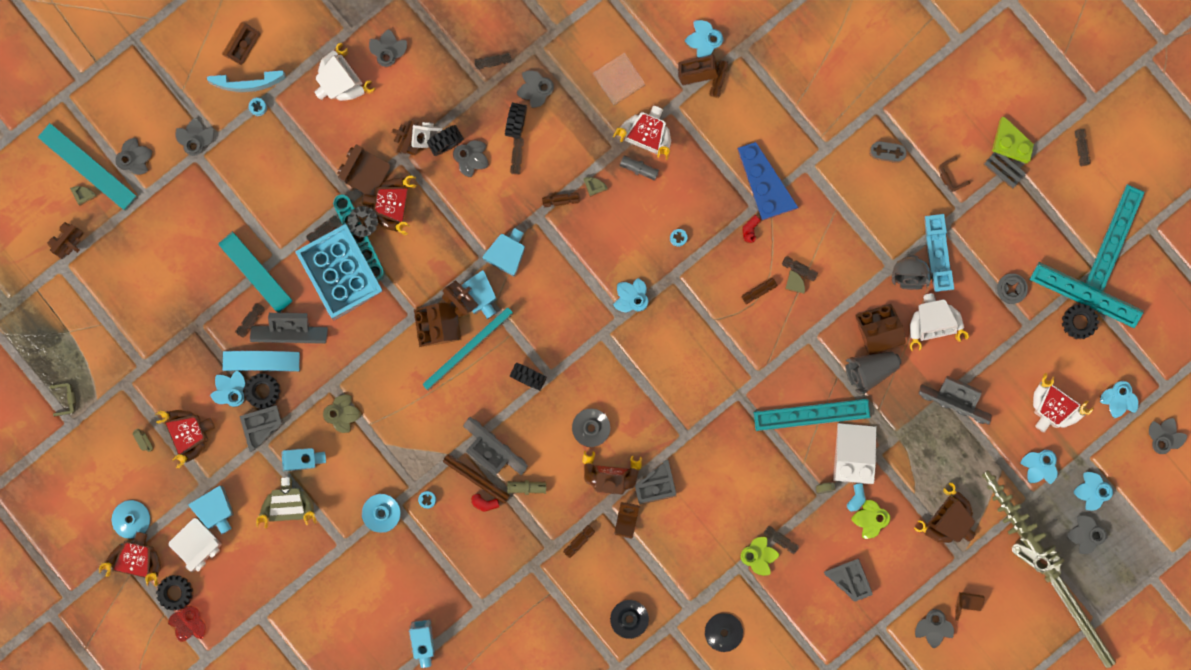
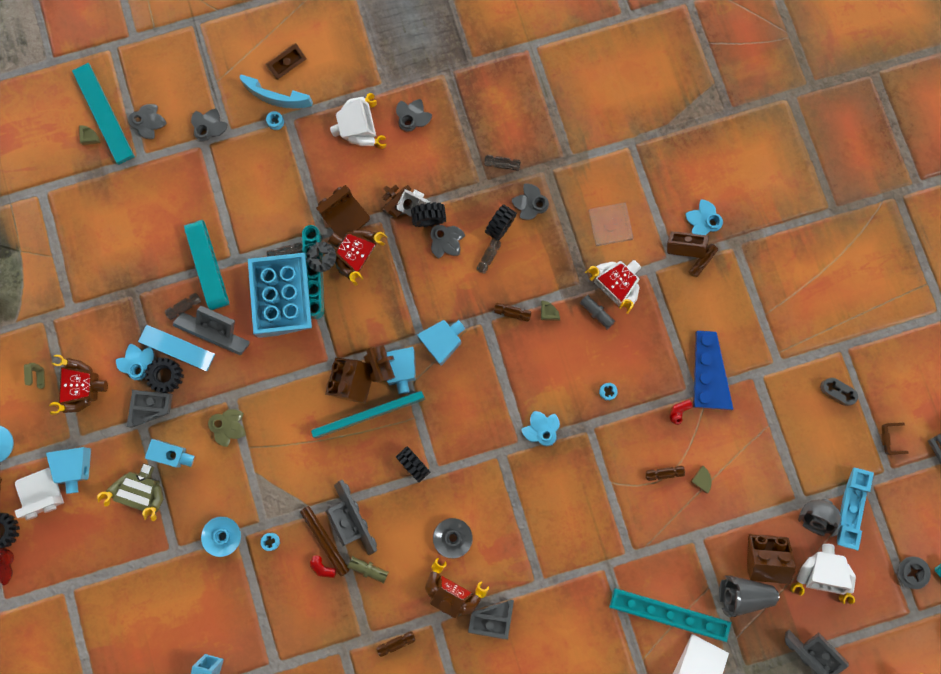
camera: 25 degrees right, 5 degrees down
reddish brown hips [47,222,84,259] -> none
reddish brown bracket [614,502,640,538] -> none
clear smoke axle [782,256,818,281] -> none

